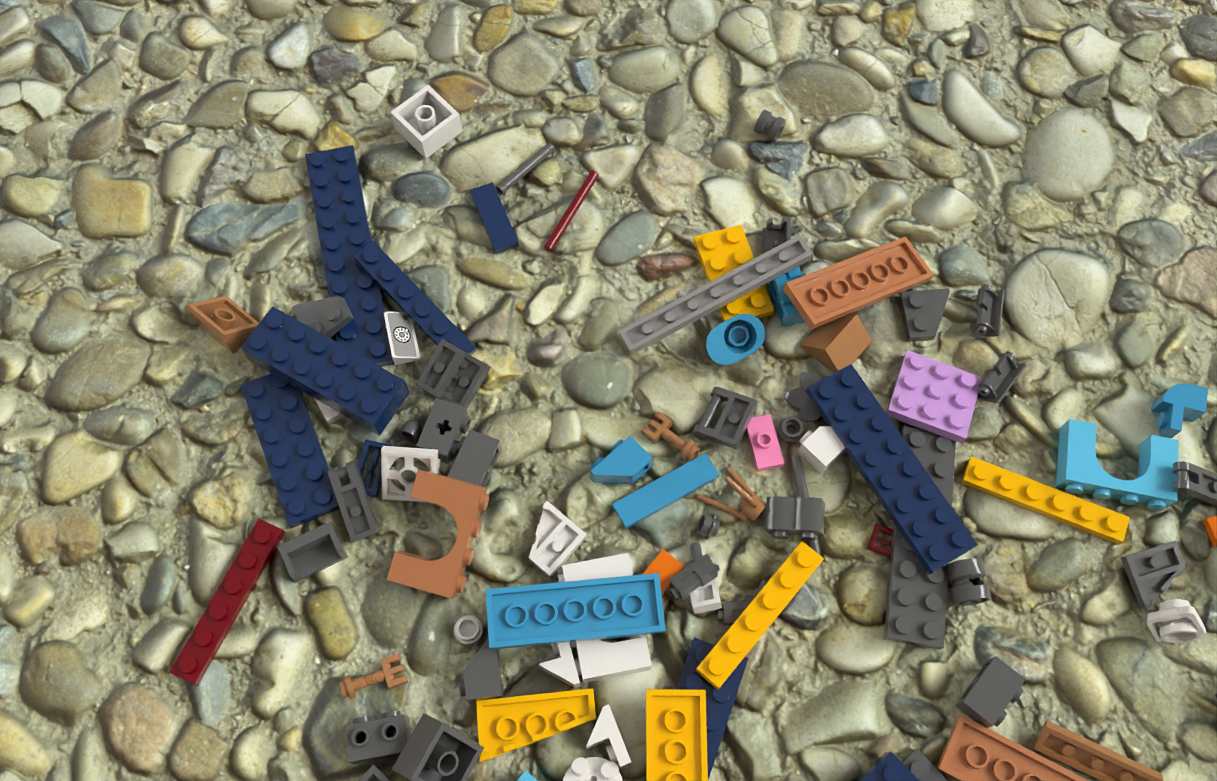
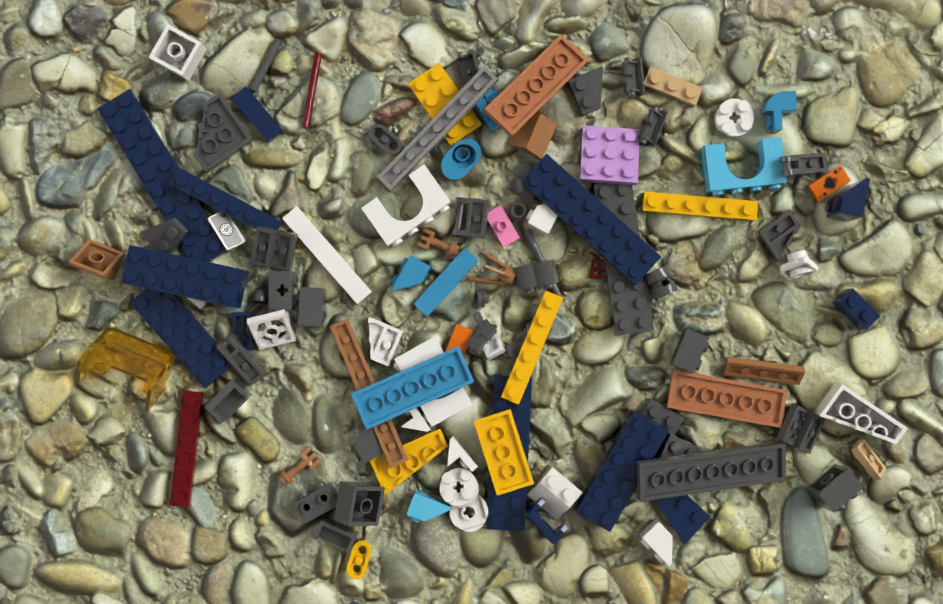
camera: 15 degrees left, 20 degrees up
nougat arch [387,470,489,599] -> none
white plate [454,615,483,645] -> none
none -> clear yellow windscreen [76,328,176,412]
none -> dark grey plate [194,93,254,173]
none -> white tile [282,206,372,304]
none -> medium nougat plate [330,318,409,468]
none -> white arch [361,164,451,248]
none -> dark grey plate [368,124,403,156]
none -> tan plate [644,67,703,107]
none -> white plate [714,99,754,138]

